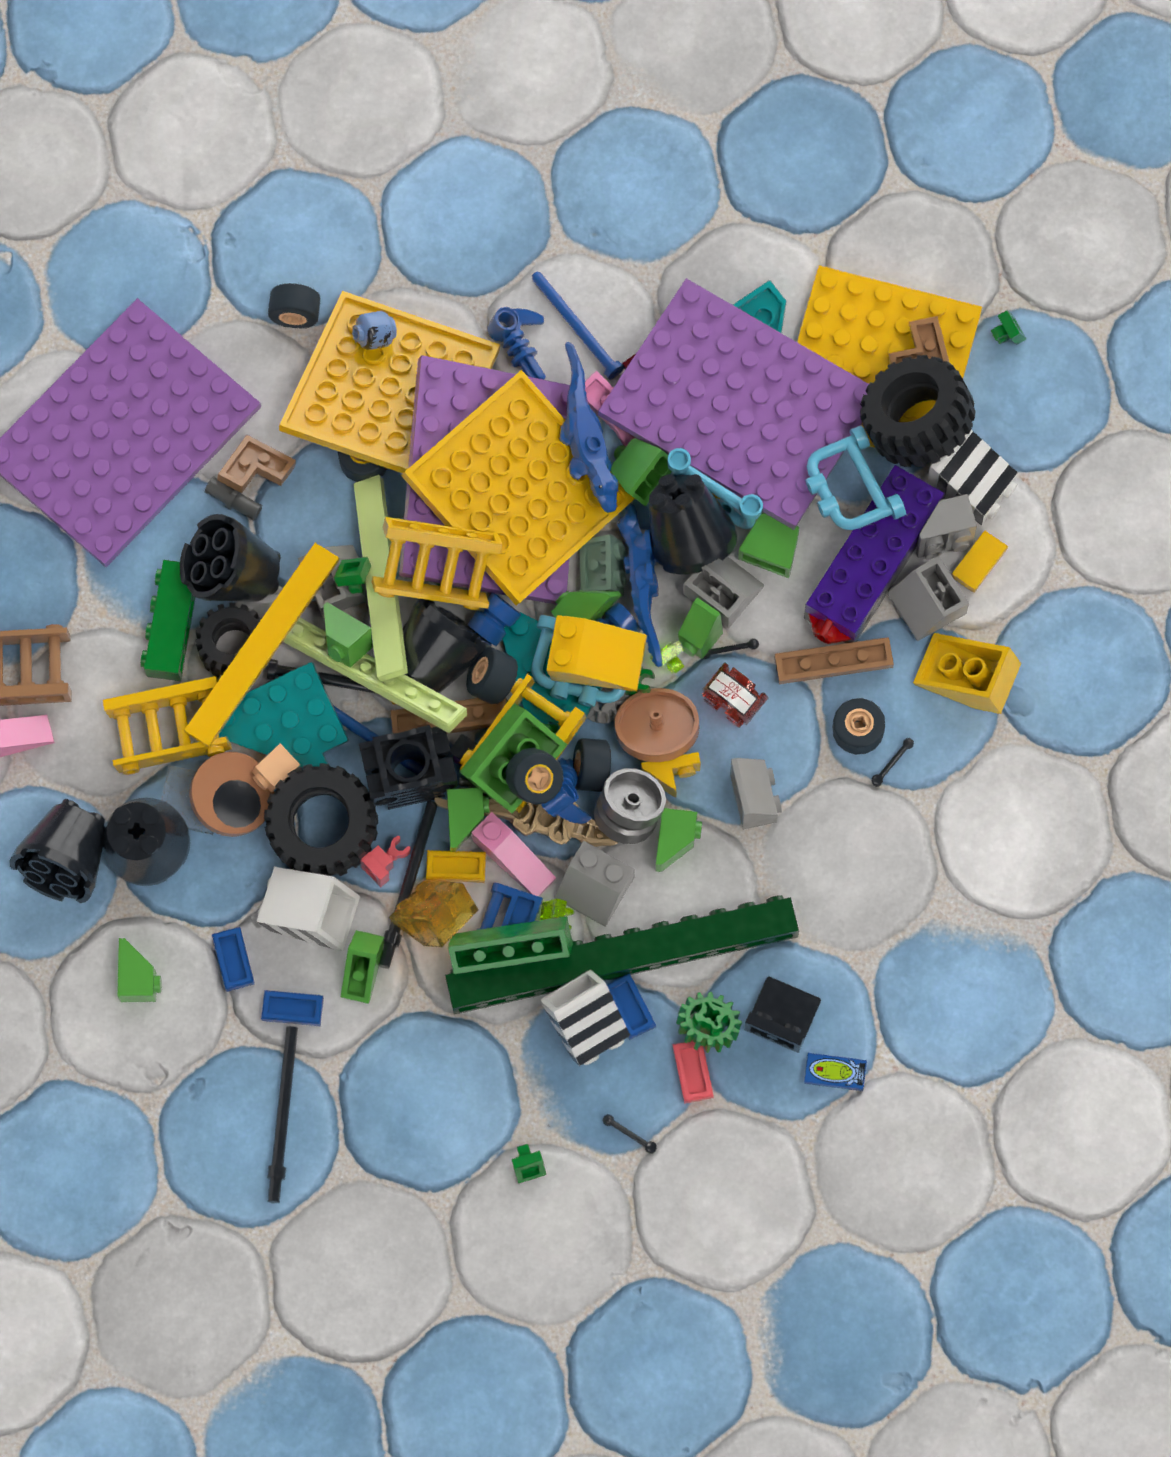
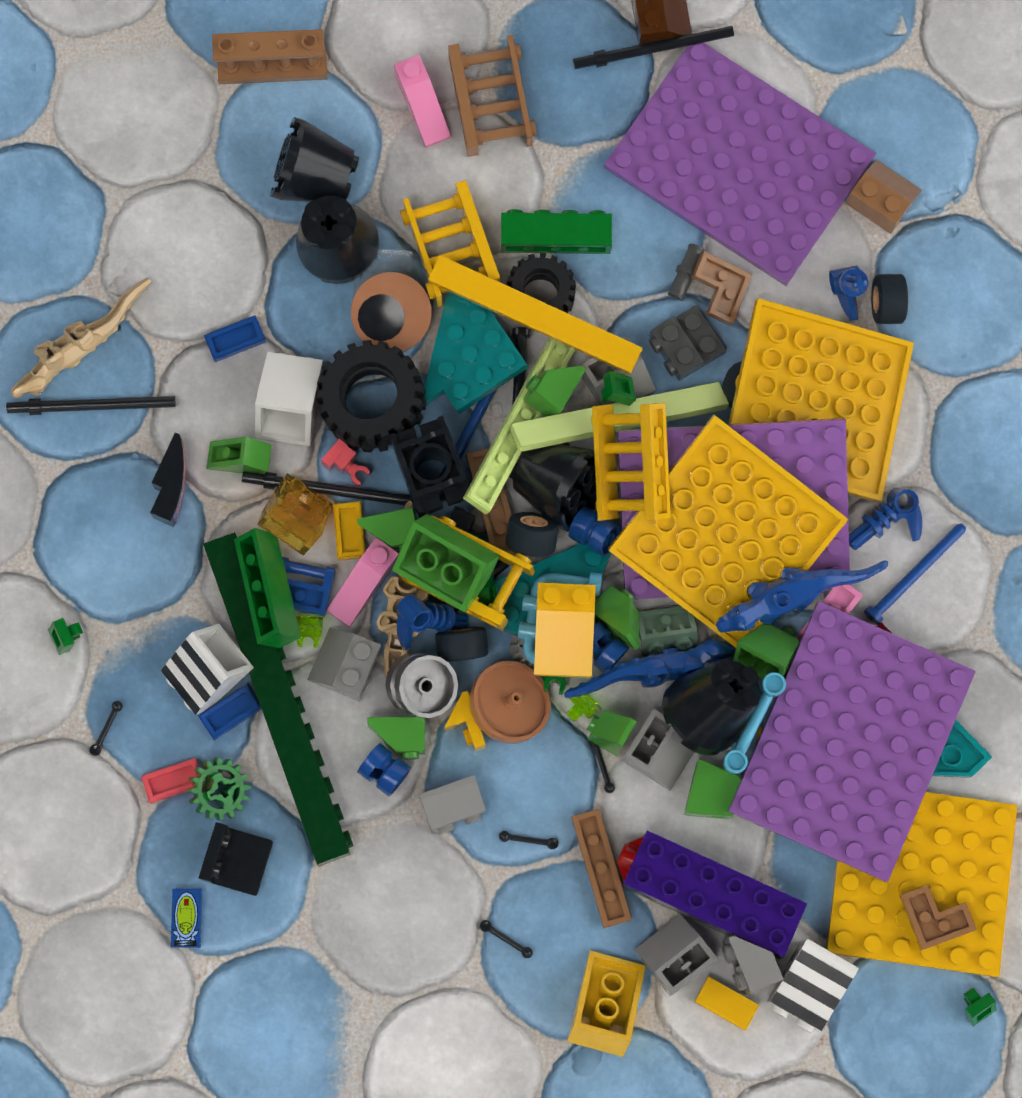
camera: 75 degrees right, 5 degrees up
bright green slope [117,938,162,1002] -> none
black cone [180,514,281,602] -> none
light nougat brick [251,744,300,793] -> none
blue tile [261,990,324,1027] -> none
medium blue head [352,311,397,350] -> none
black wheel [506,748,564,805] -> none
brick [702,662,769,728] -> none
medium azure bar [805,425,906,530] -> none
black wheel [832,698,885,755] -> none
black tyre [860,355,976,467] -> none
none -> tan animal [11,278,151,398]
none -> black slope [150,433,186,527]
none -> blue wheel [357,743,411,797]
none -> black hinge [499,831,558,850]
none -> dark grey plate [649,305,726,381]
none -> blue piece [829,265,868,321]
none -> medium nougat slope [846,160,922,234]

